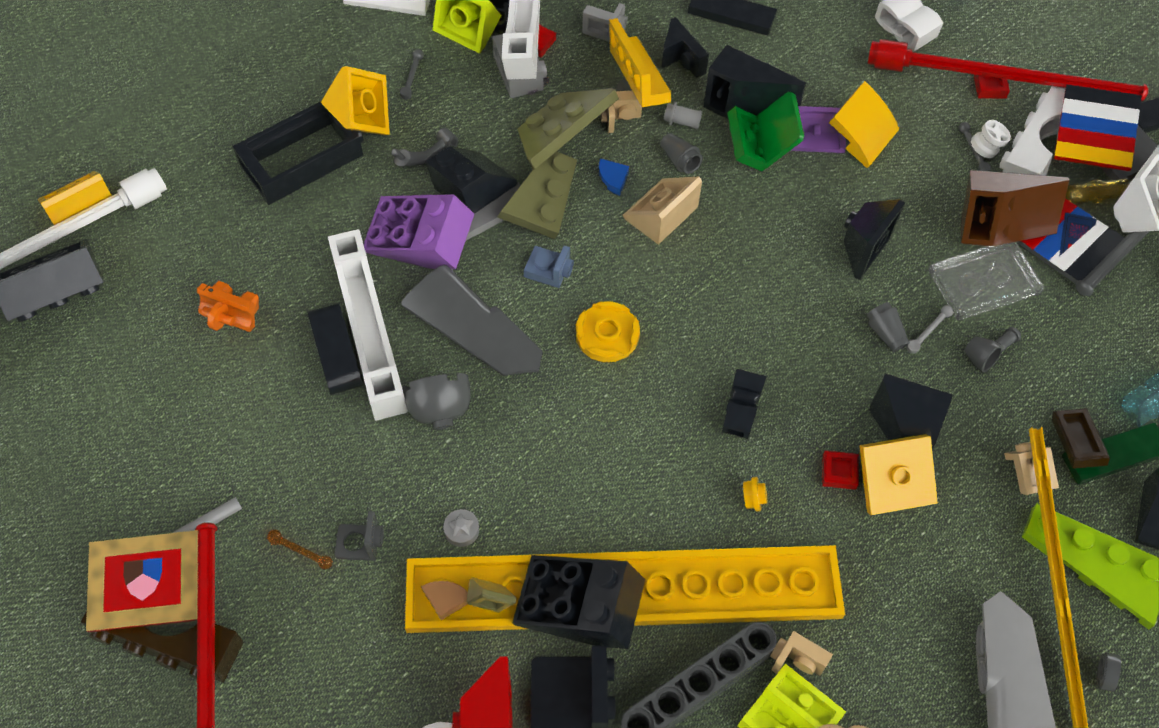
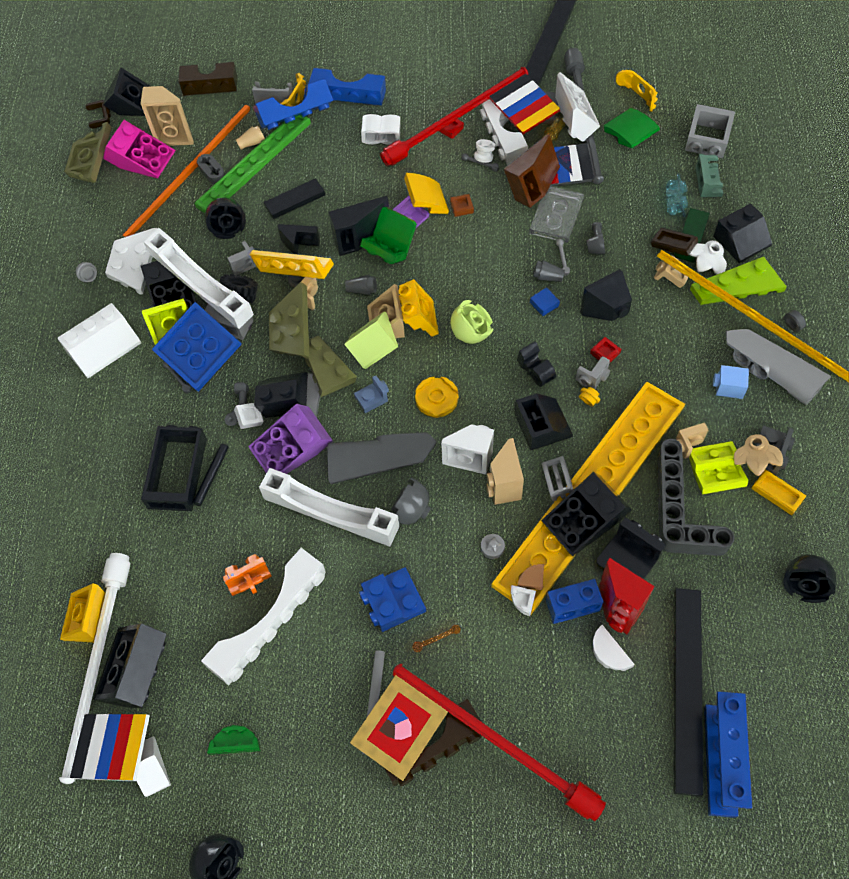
camera: 45 degrees left, 0 degrees up
black beam [307,303,363,395] -> none
yellow slope [321,66,390,135] -> none
dark grey bracket [335,511,384,561] -> none
olive slope [466,577,516,612] -> none
blue tile [599,159,629,196] -> none
light grey pin [664,102,703,130] -> none
black slope [843,199,906,280] -> none
yellow plate [859,434,938,515] -> none
none -> blue plate [152,302,242,392]
none -> black bar [193,444,229,506]
none -> white arch [201,548,326,686]
none -> green tile [207,725,261,755]
none -> black tyre [219,274,258,303]
none -> white plate [234,403,264,429]
none -> yellowish green slope [345,311,398,369]
none -> blue plate [359,567,426,632]
none -> yellow plate [398,279,439,337]
none -> white slope [441,424,494,475]
none -> dark orange tile [450,194,474,217]
none -> yellowish green cylinder [450,300,493,344]
none -> tan slope [486,438,524,505]
none -> white tile [511,585,536,616]
none -> black slope [514,393,573,450]
none -> blue tile [530,288,560,316]
none -> light grey tile [542,456,574,501]
none -> blue brick [545,579,604,624]
none -> light grey bracket [575,356,610,389]
none -> white plate [689,240,727,275]
none -> light blue brick [713,365,749,399]

